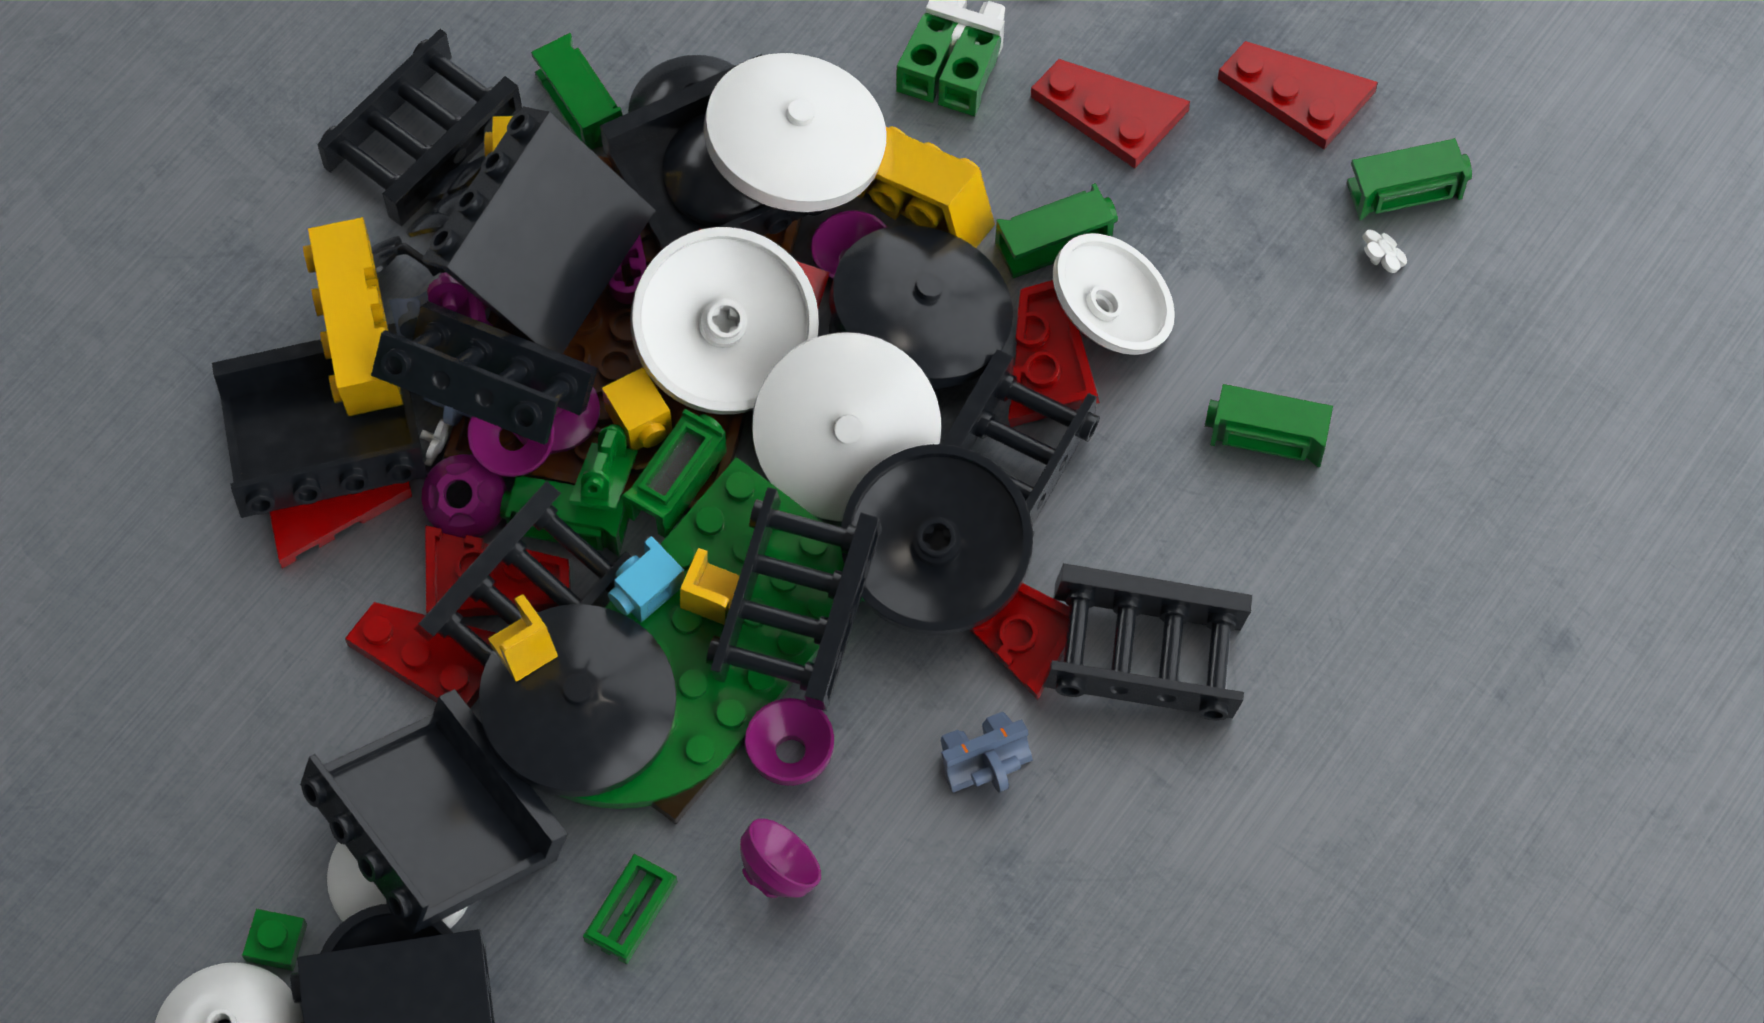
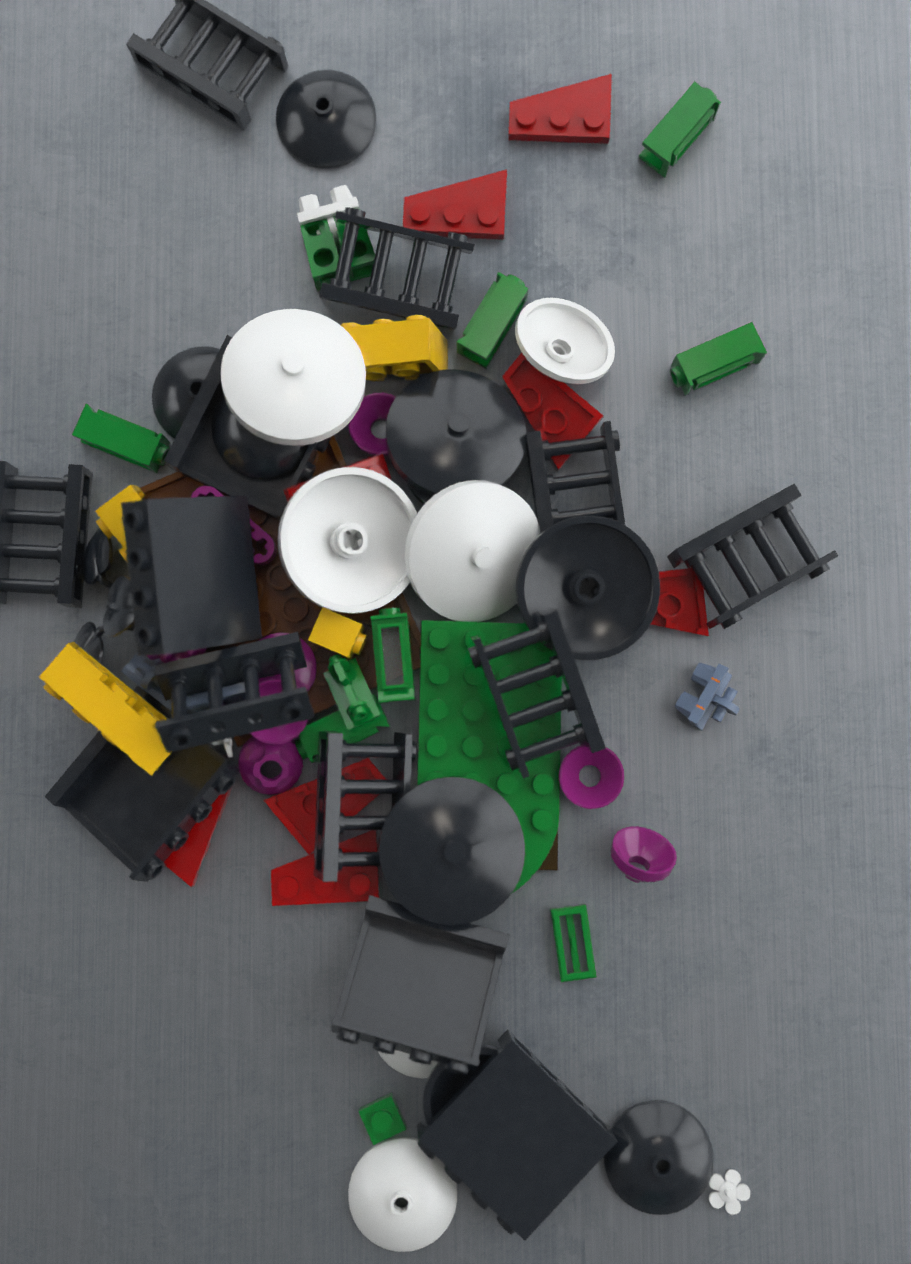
camera: 30 degrees left, 20 degrees up
yellow panel [488,594,558,682] -> none
medium azure brick [608,536,684,623] -> none
yellow panel [680,548,740,625] -> none
white plant [1362,230,1407,273] -> none
none -> black fence [319,207,475,330]

